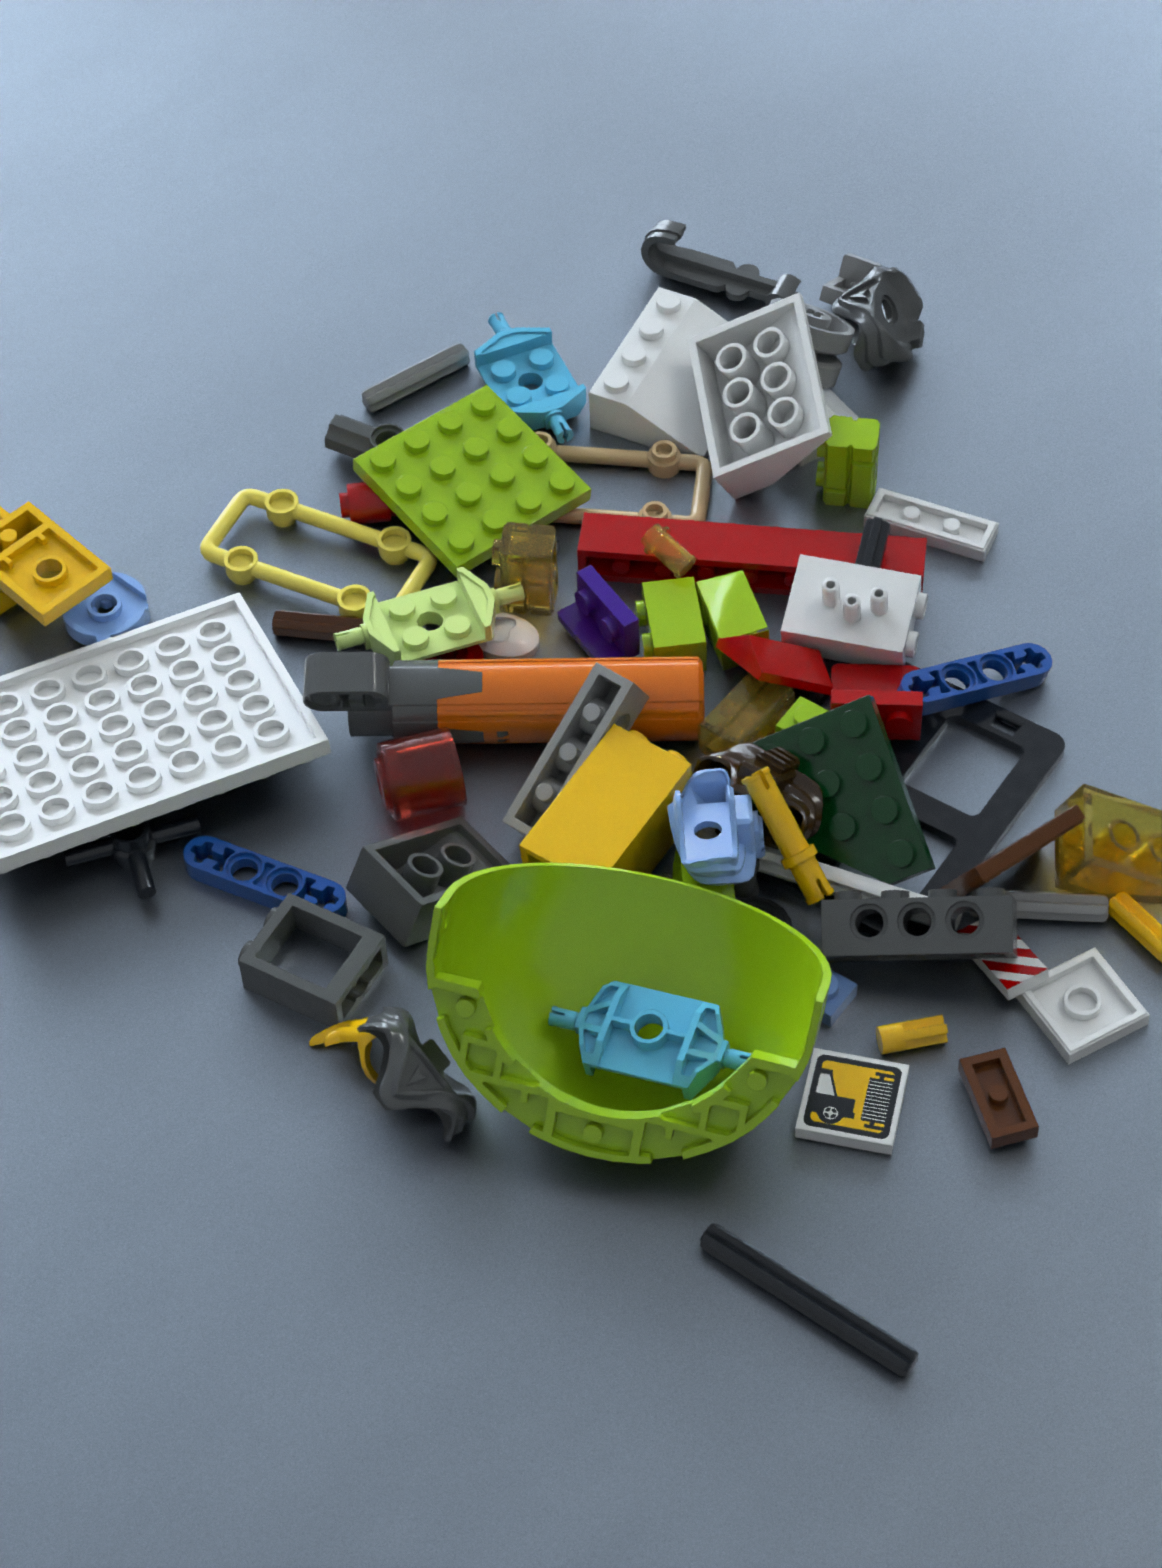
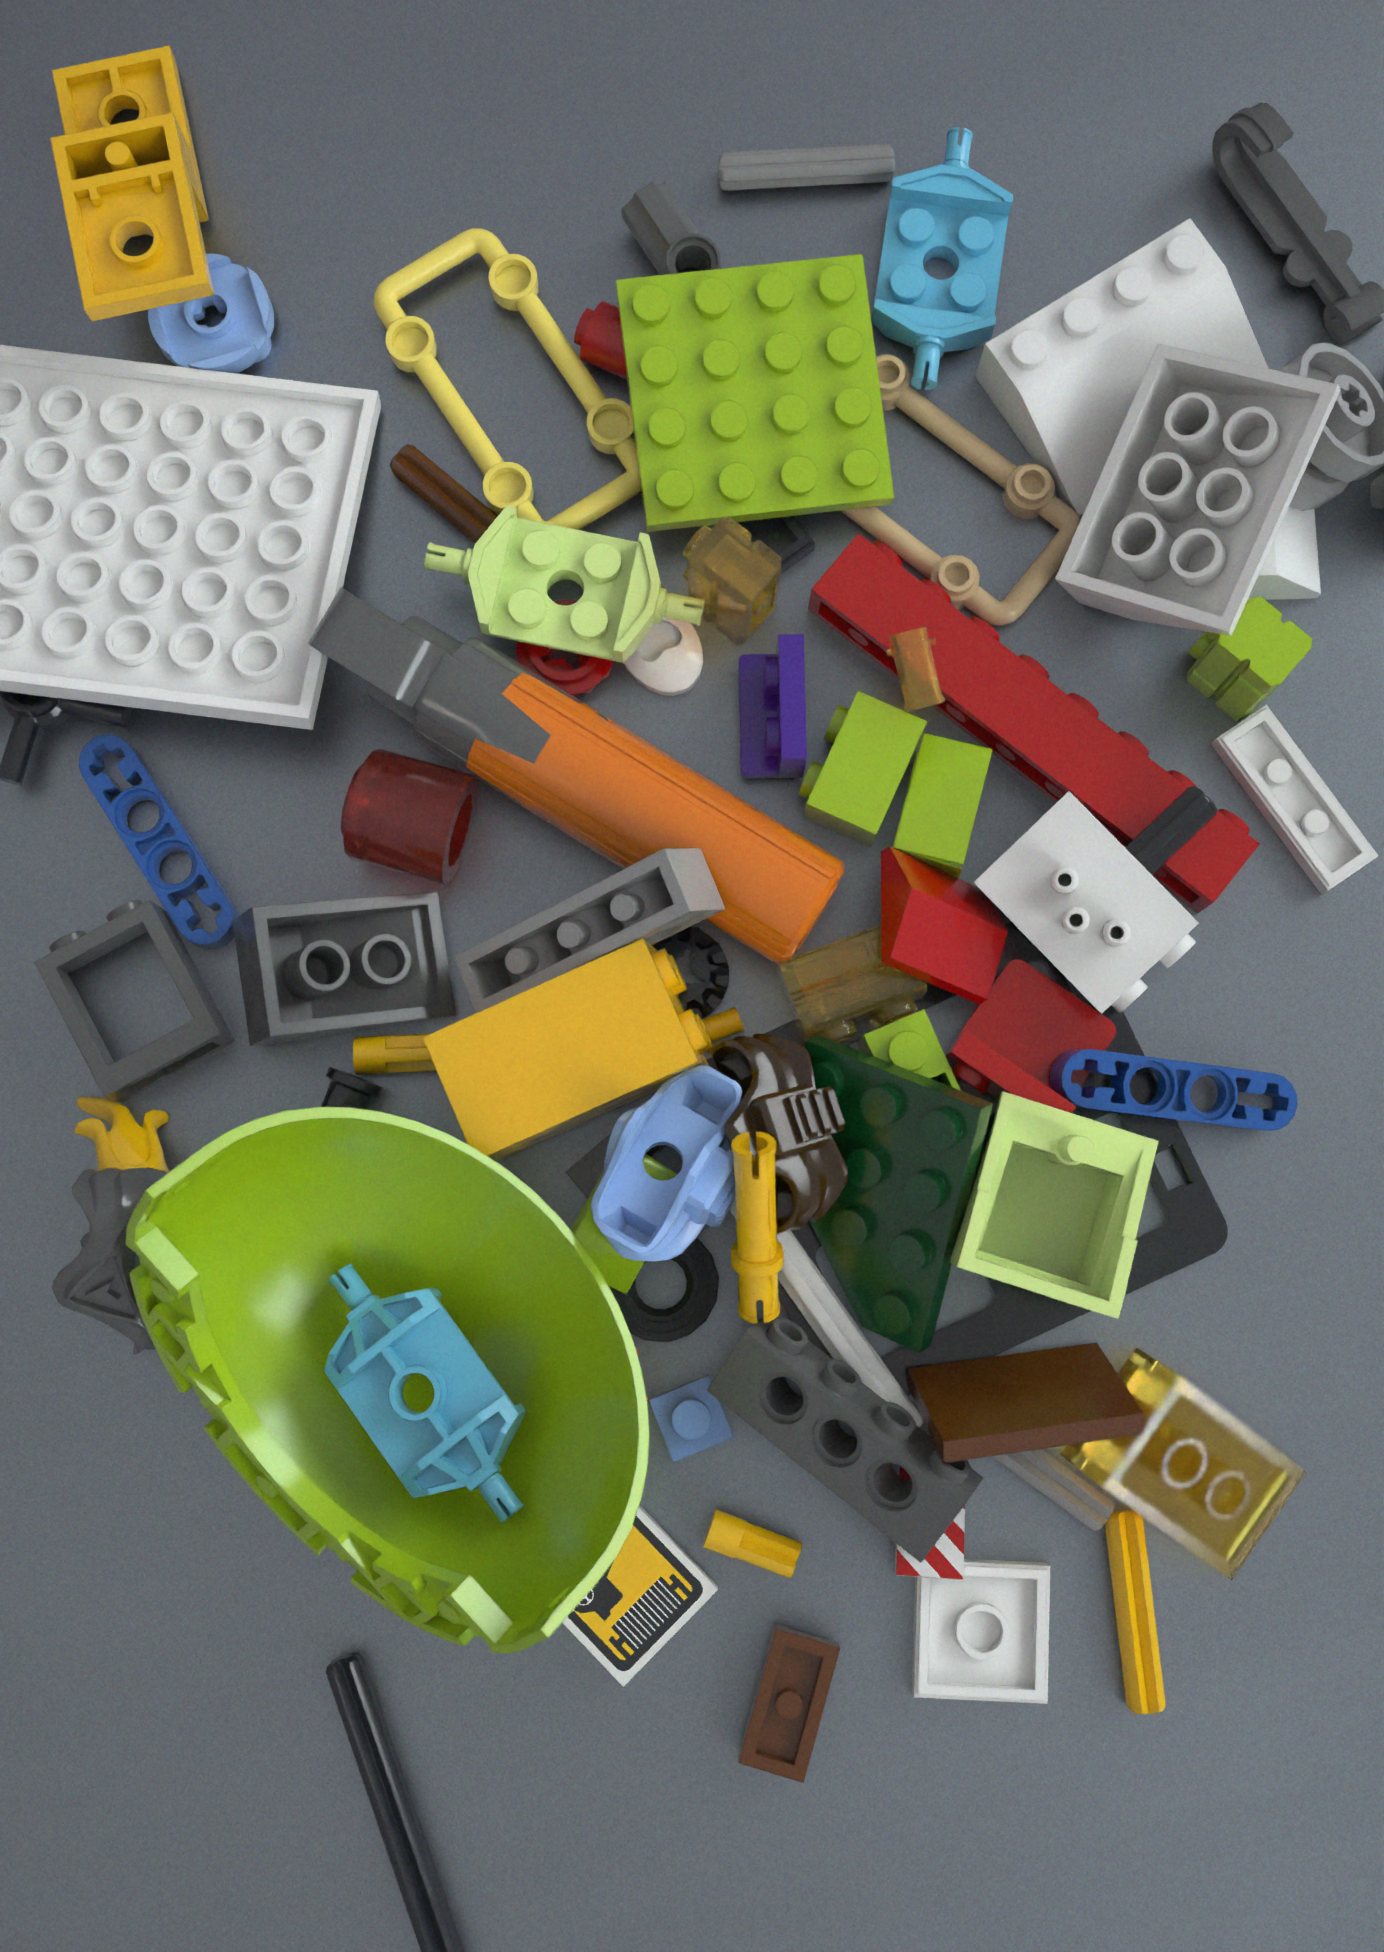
camera: 30 degrees right, 30 degrees up
none -> yellowish green piece [950,1091,1158,1319]

